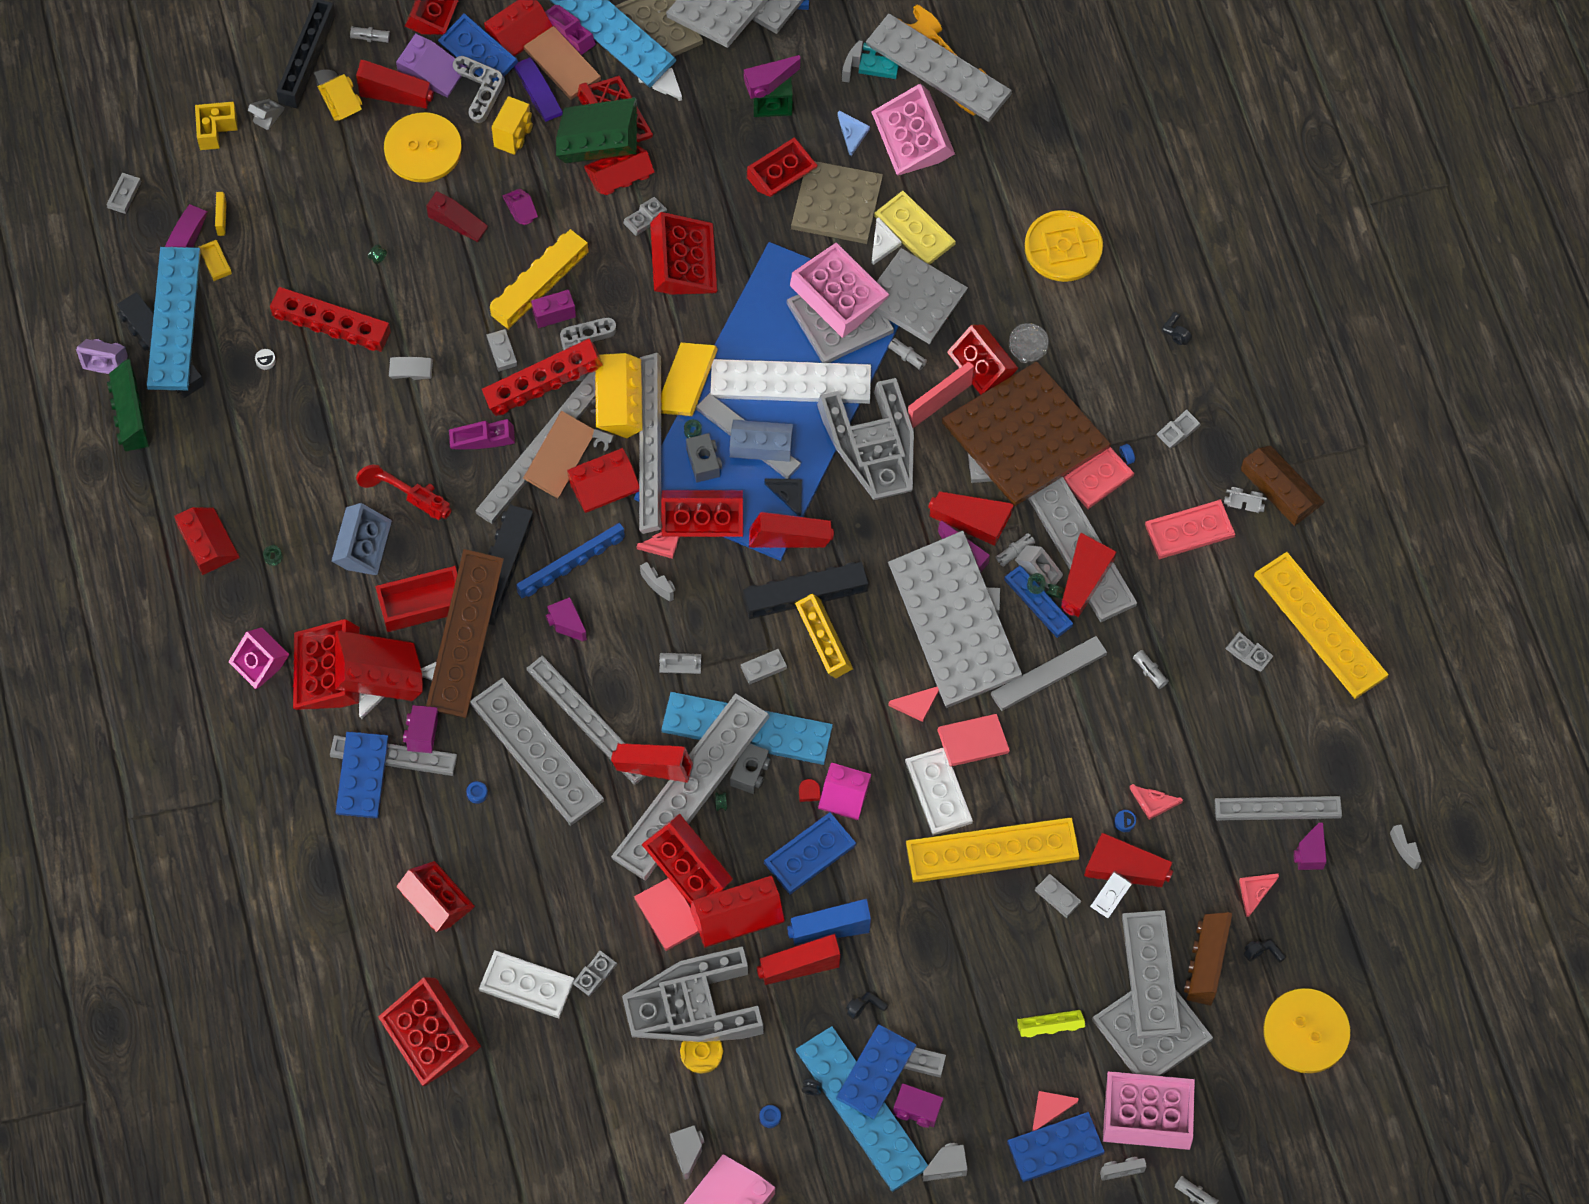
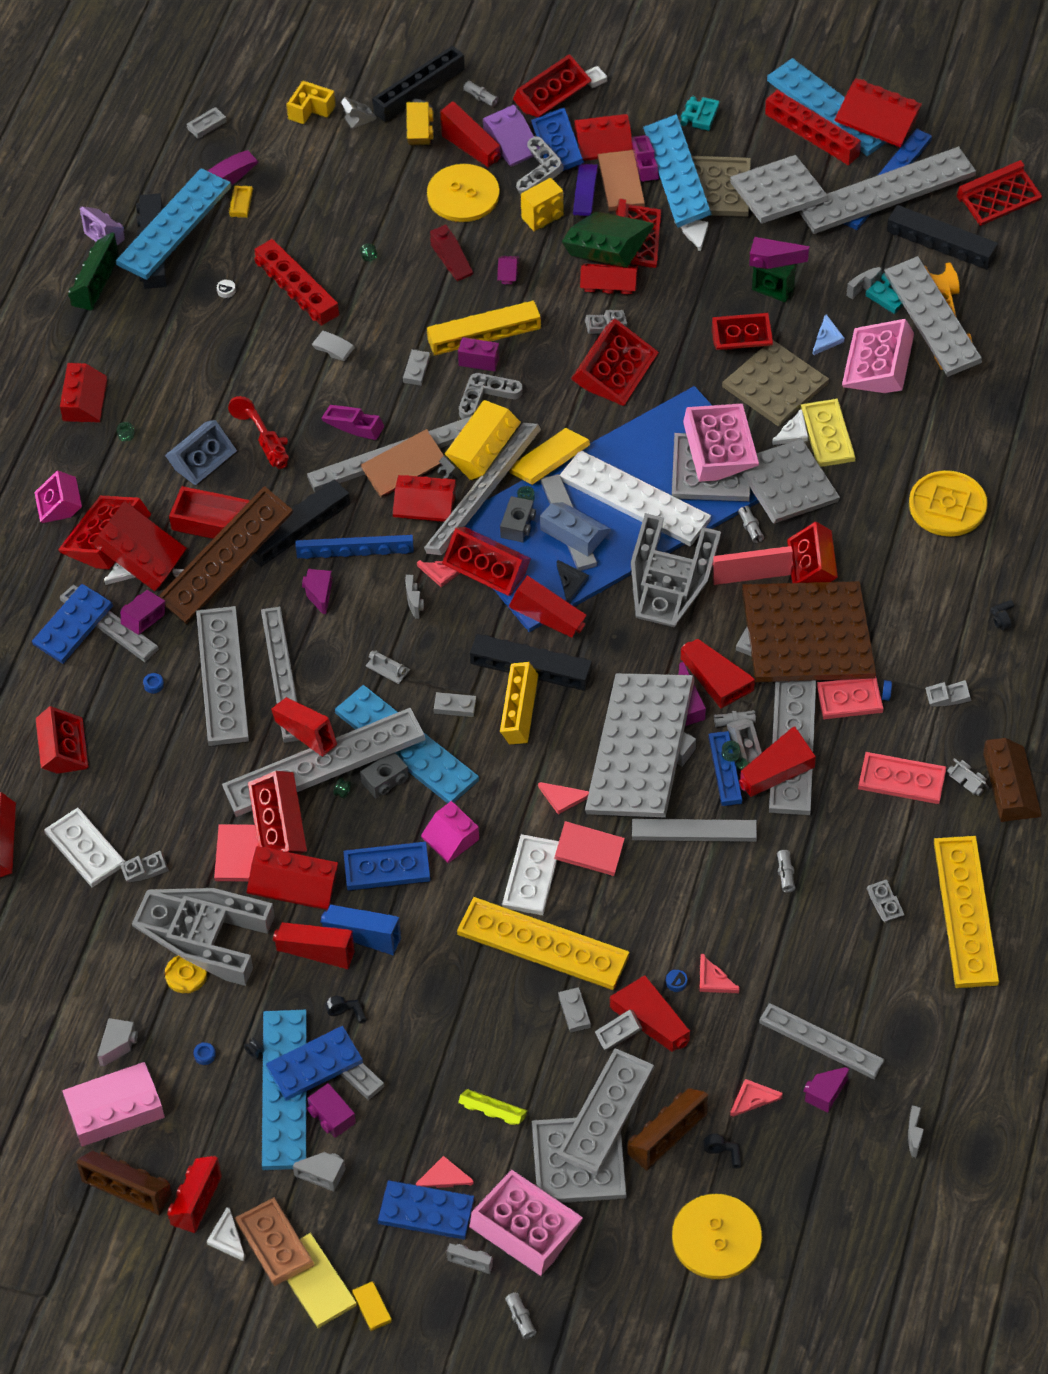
camera: 35 degrees right, 10 degrees down
yellow tile [215,192,226,236] -> none
red brick [482,338,603,416] -> none
red tile [799,779,820,802] -> none
clear tile [1009,323,1049,363] -> none

